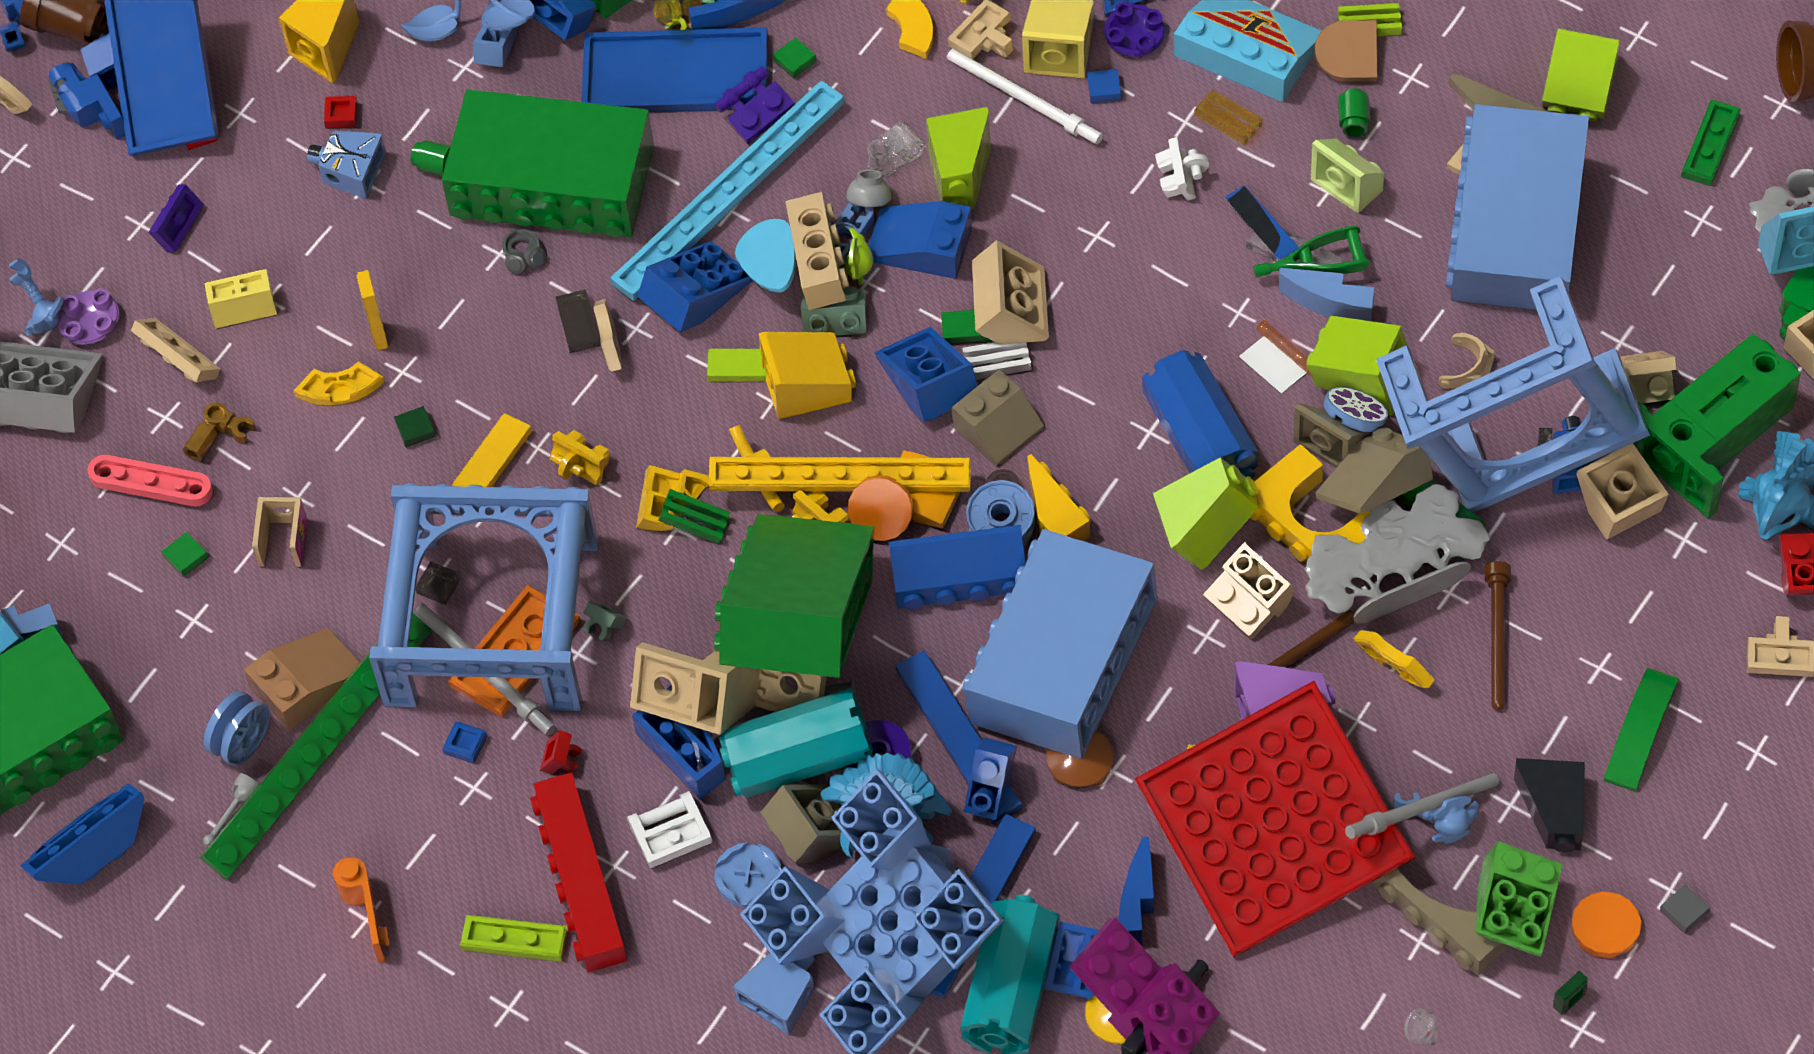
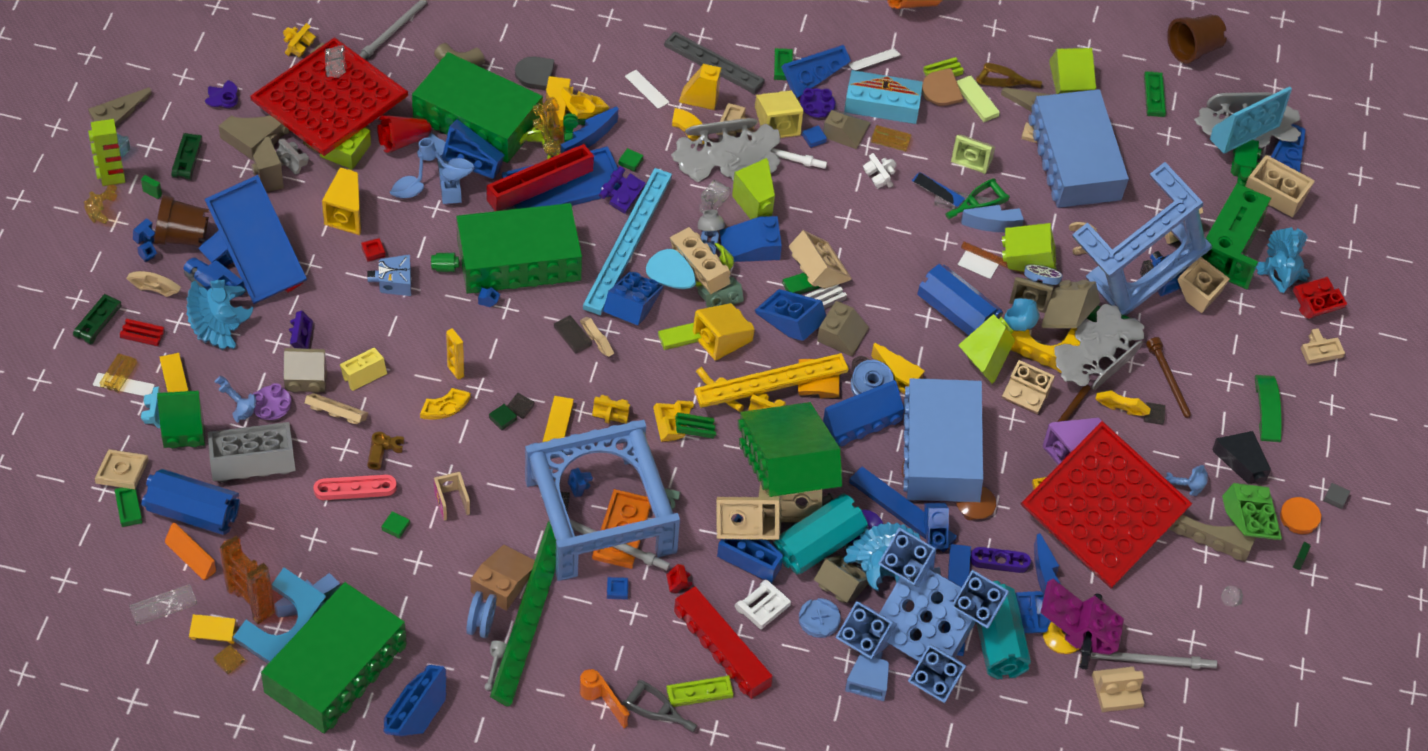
camera: 30 degrees left, 5 degrees down
dark grey piece [502,229,546,274] -> none
orange tile [848,475,913,541] -> none
green brick [1338,88,1370,137] -> none
light grey bar [1345,773,1499,839] -> none
none -> dark azure piece [186,280,253,350]
none -> slope [284,348,327,393]
none -> blue piece [478,287,500,307]
none -> red brick [487,144,594,211]
none -> clear smoke tile [507,393,534,419]
none -> blue tile [567,468,593,497]
none -> dark grey piece [623,680,698,732]
none -> light grey plant [671,118,780,182]
none -> dark tan slope [823,110,870,149]
none -> yellowish green tile [956,76,1000,122]
none -> dark purple beam [970,547,1031,573]
none -> pearl gold piece [976,63,1042,88]
none -> dark azure hair [1004,298,1040,331]
none -> clear smoke tile [1144,402,1166,425]

